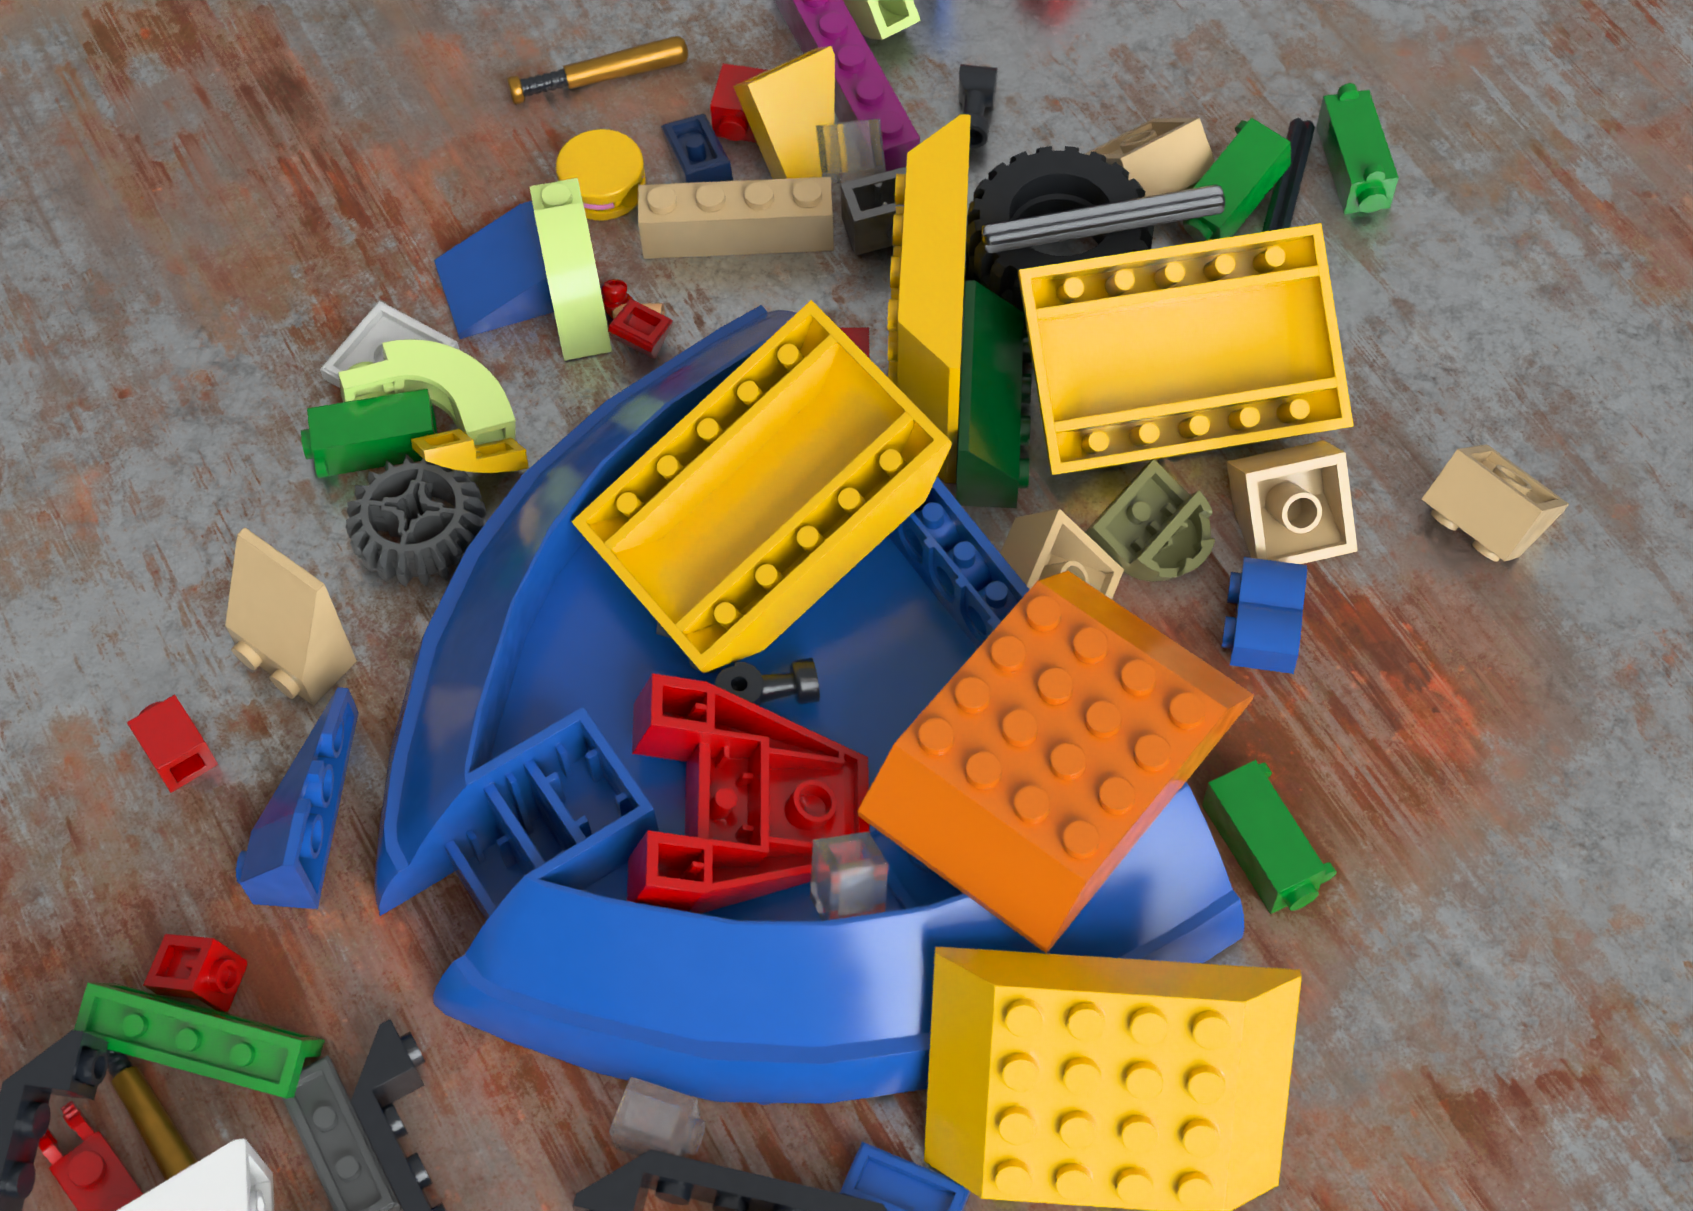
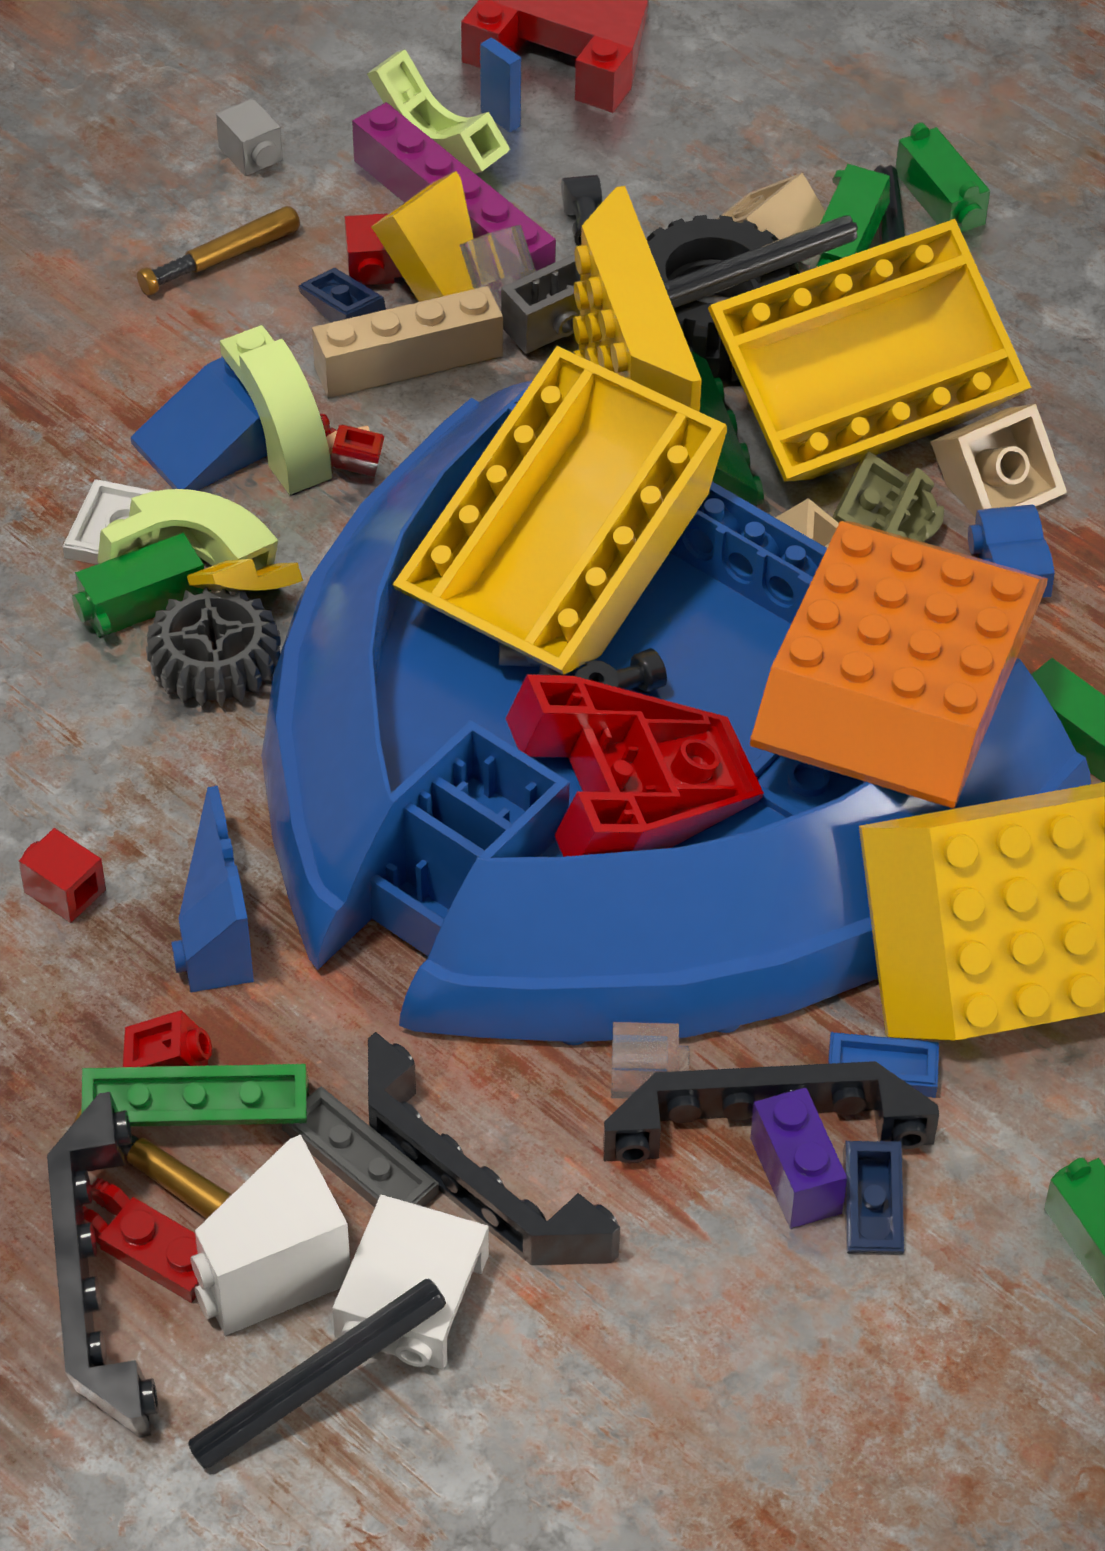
camera: 20 degrees left, 10 degrees down
tan slope [225,527,357,706] -> none
yellow head [556,129,646,221] -> none
clear brick [810,832,888,921] -> none

